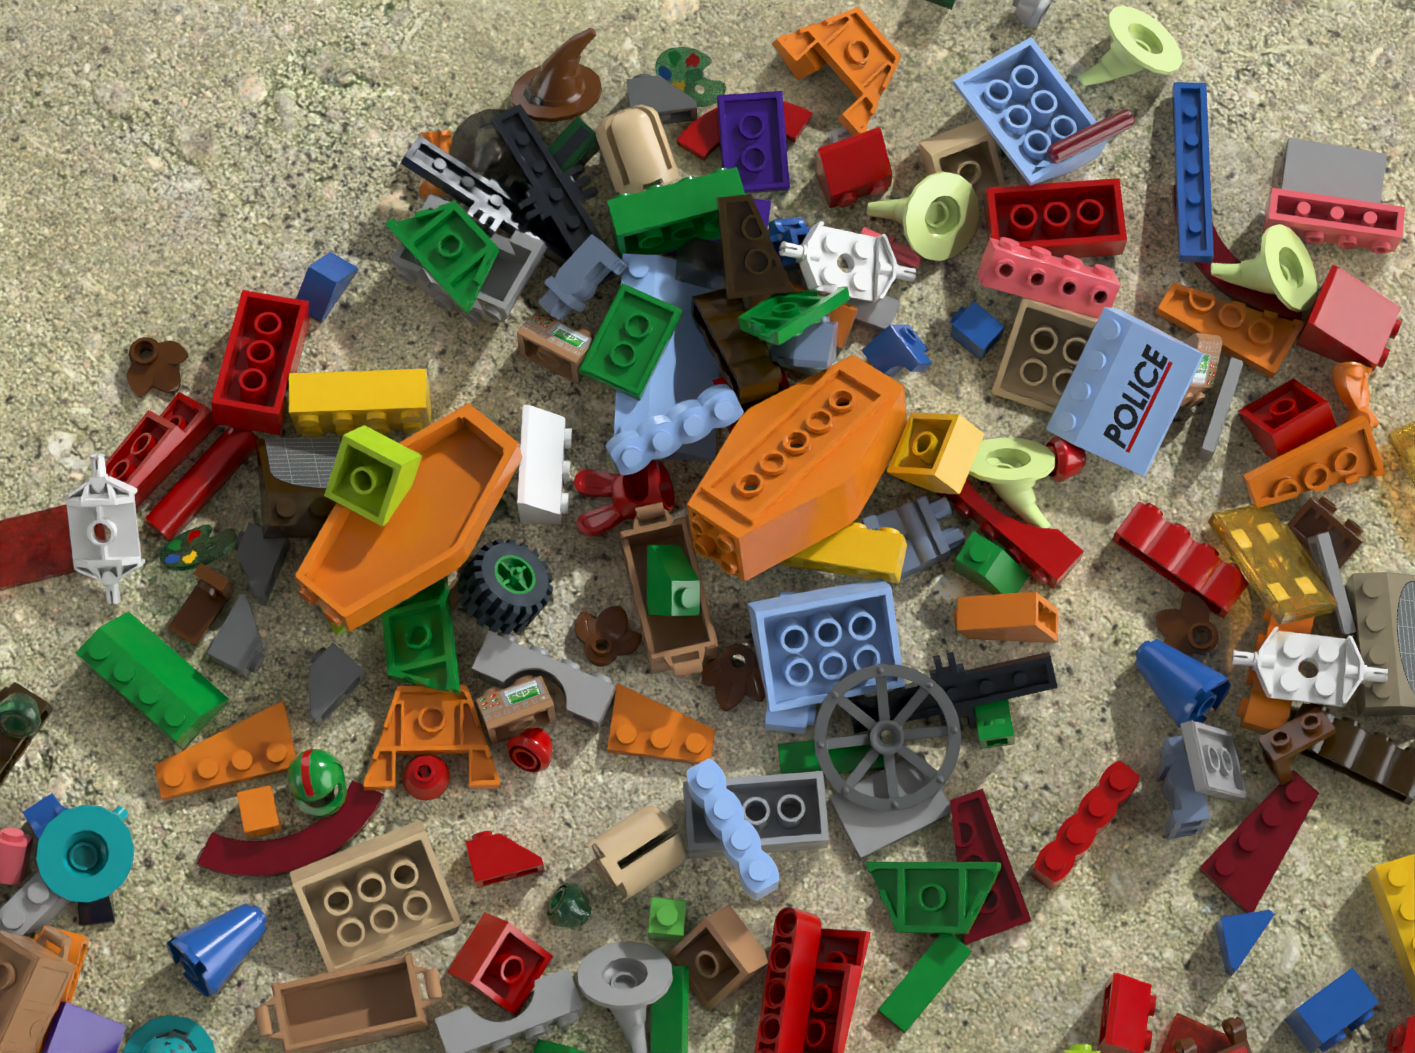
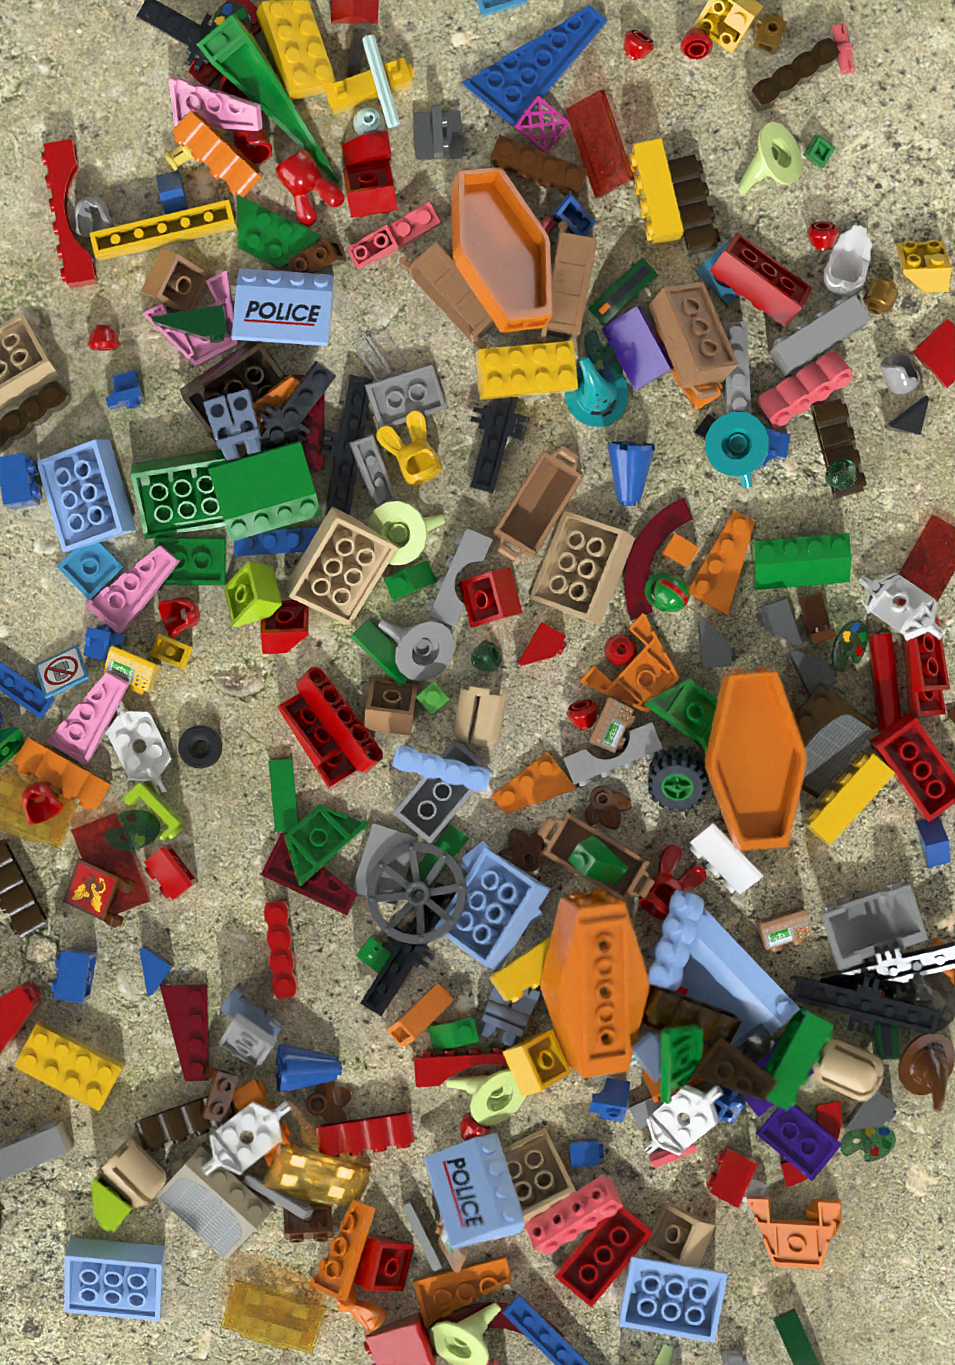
camera: 135 degrees right, 15 degrees up
lime slope [324,425,422,526] -> none
green wing [385,201,499,314] -> none
sand blue hips [538,234,628,321] -> none
green tile [578,283,683,401] -> none
yellowish green piece [866,172,979,261] -> none
axle [1047,109,1135,164] -> none

